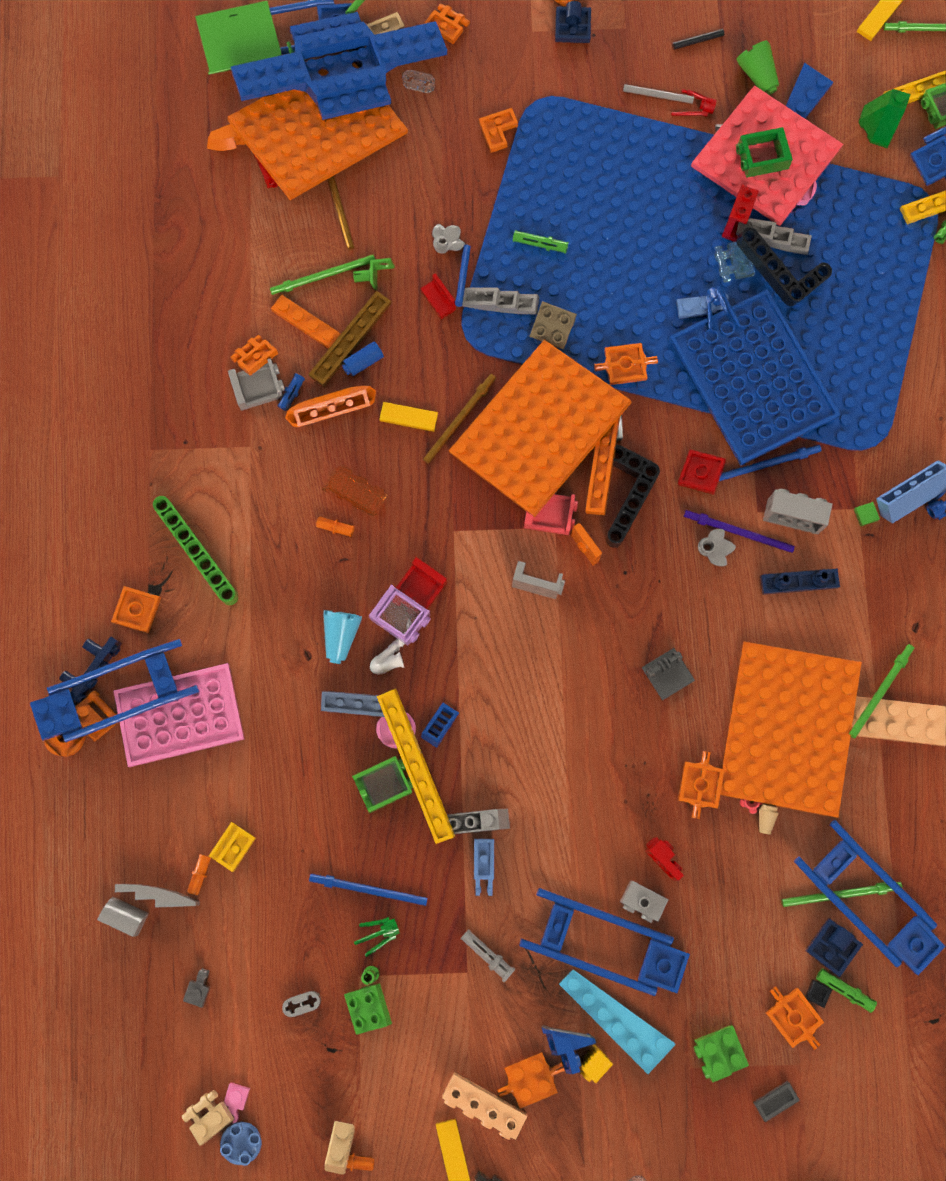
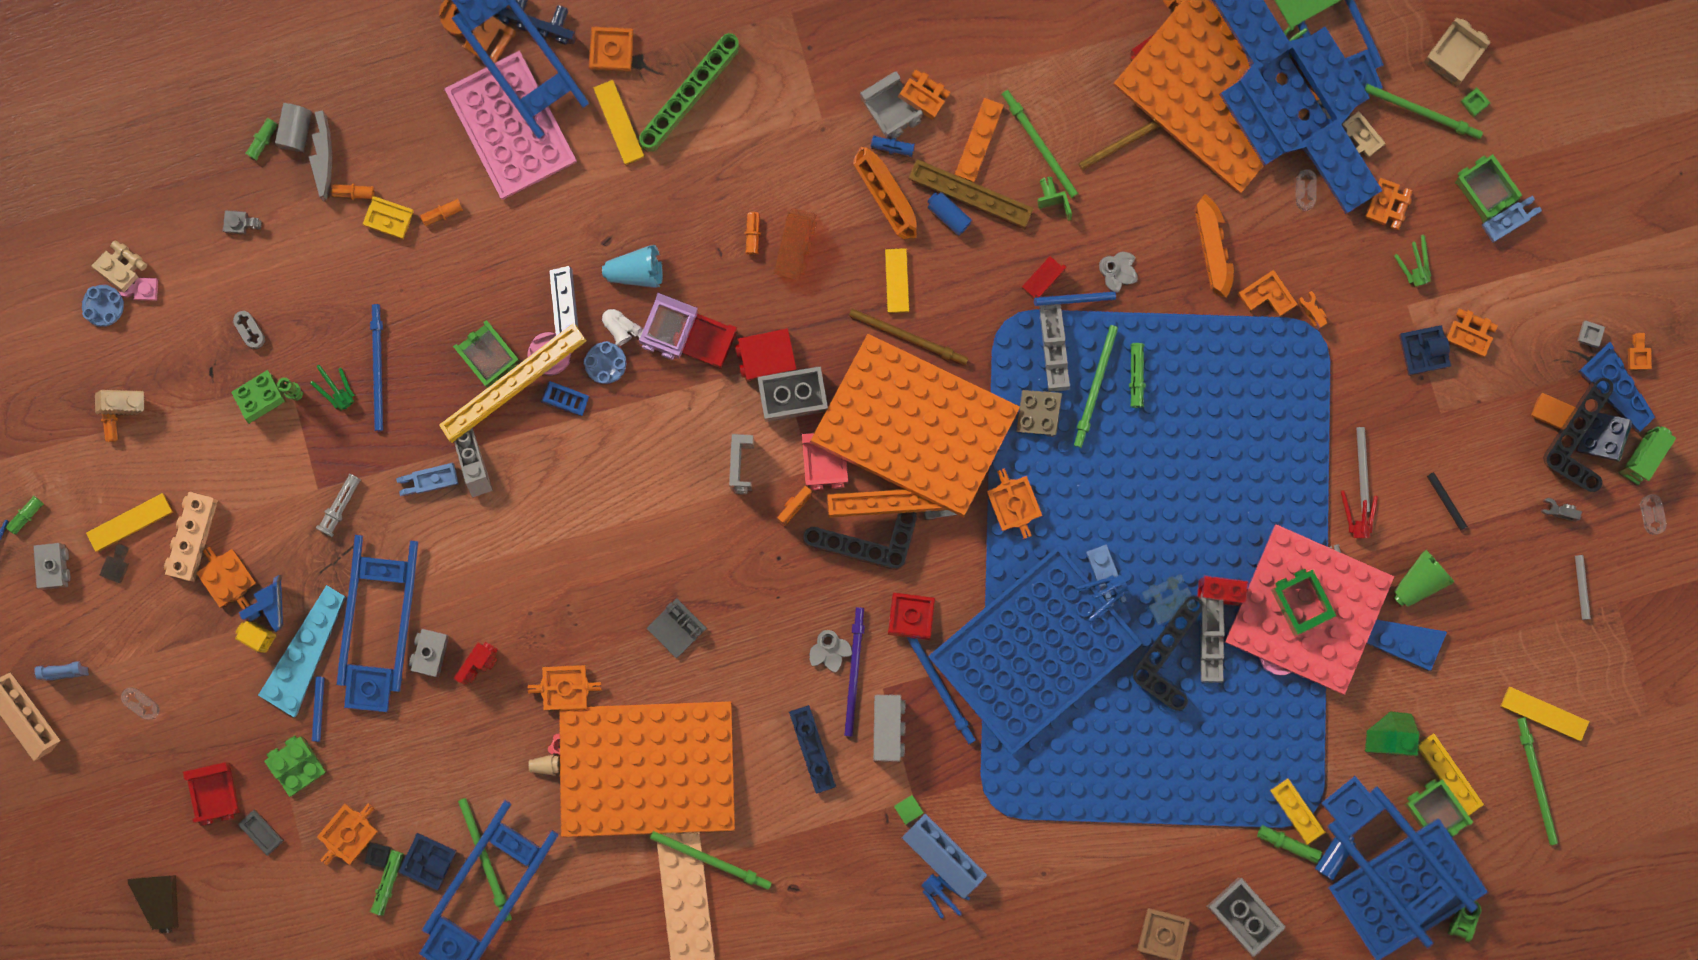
camera: 75 degrees right, 5 degrees up
none -> red panel [183,762,240,826]
none -> bright green pin [245,118,278,160]
none -> blue bar [312,677,325,742]
none -> orange axle [421,198,463,226]
none -> medium blue dish [584,341,627,384]
none -> yellow tile [594,80,645,165]
none -> red panel [735,328,797,382]
none -> light grey brick [758,366,828,422]
none -> bright green bar [1074,325,1118,448]
none -> orange brick [1194,194,1234,298]
none -> orange plate [1298,291,1327,330]
none -> bright green plant [1394,235,1431,287]

